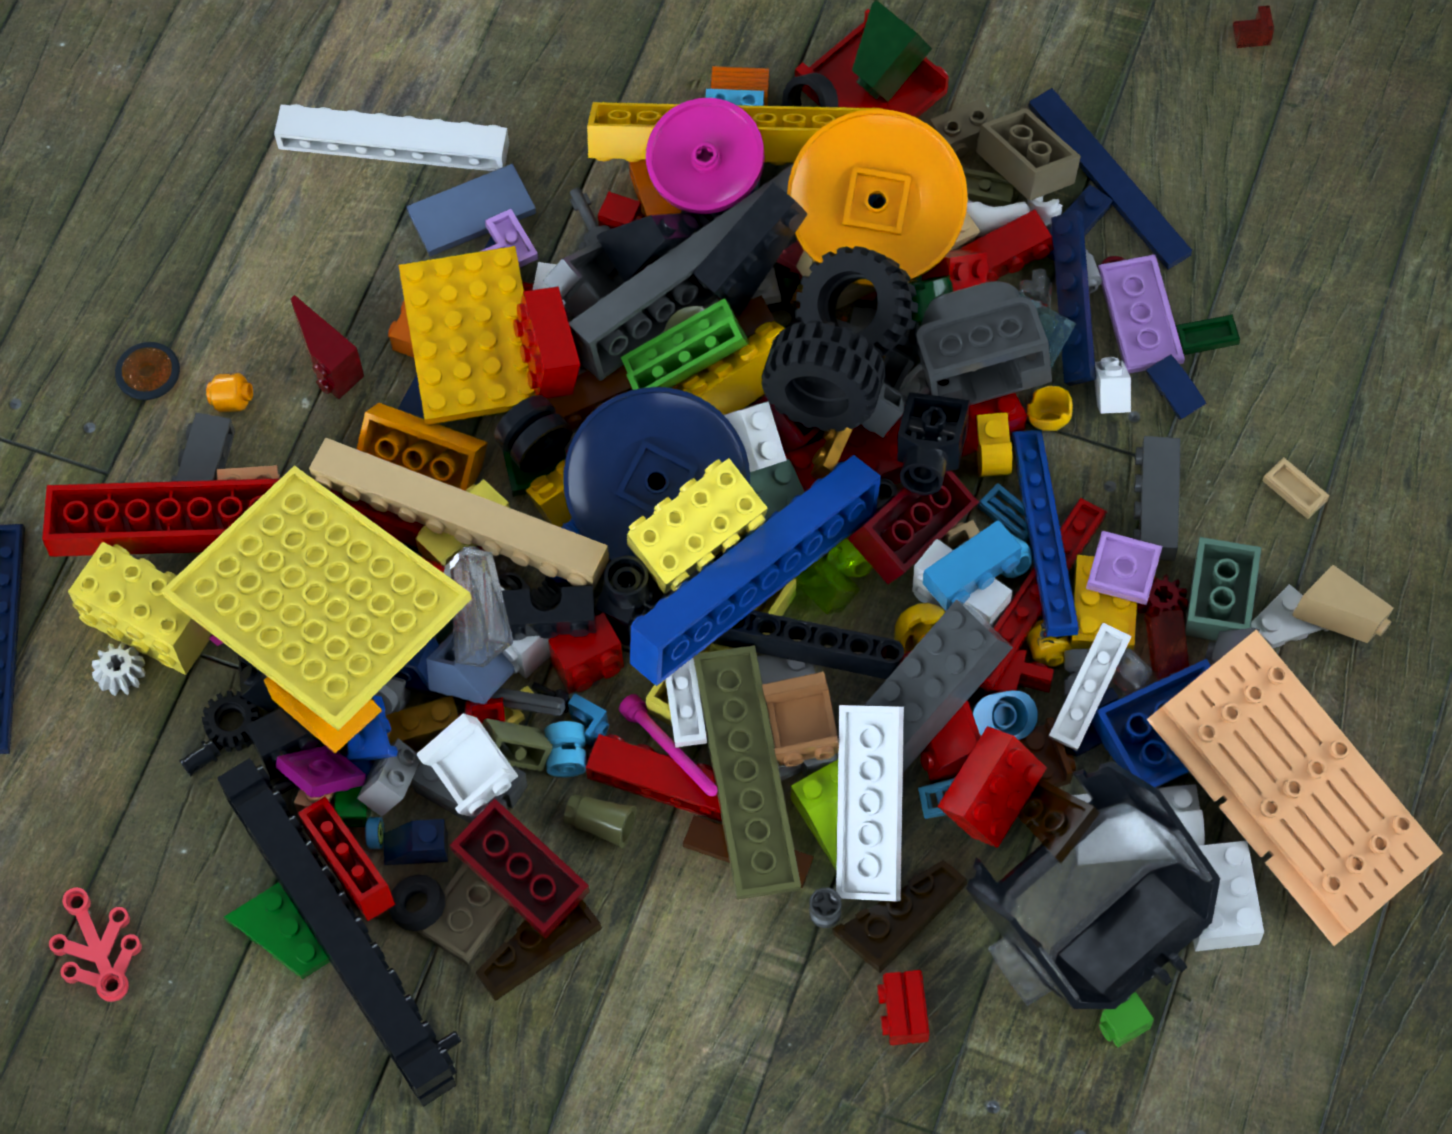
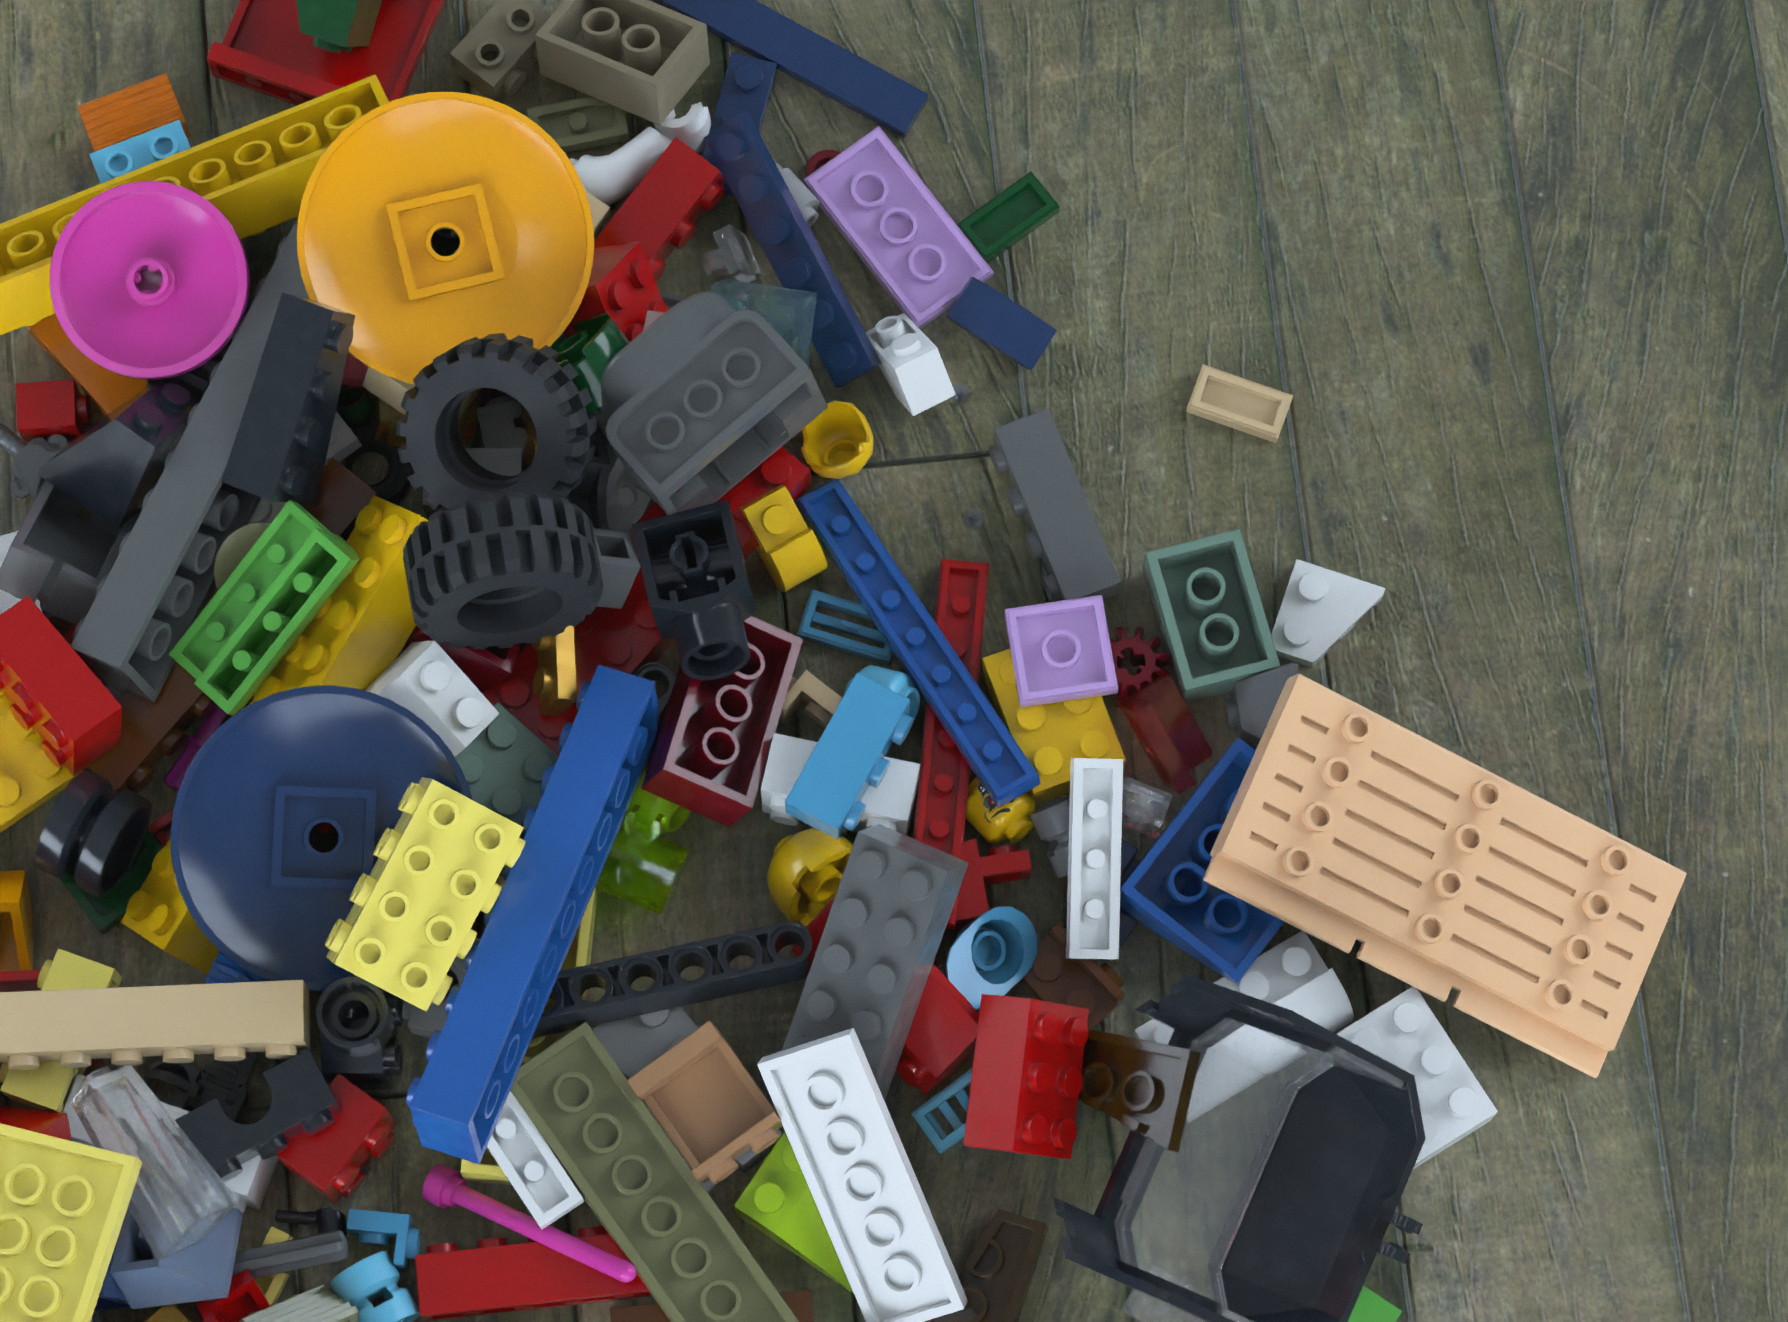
camera: 30 degrees left, 10 degrees up
black tyre [782,73,838,107] -> none
tan slope [1292,565,1394,643] -> none

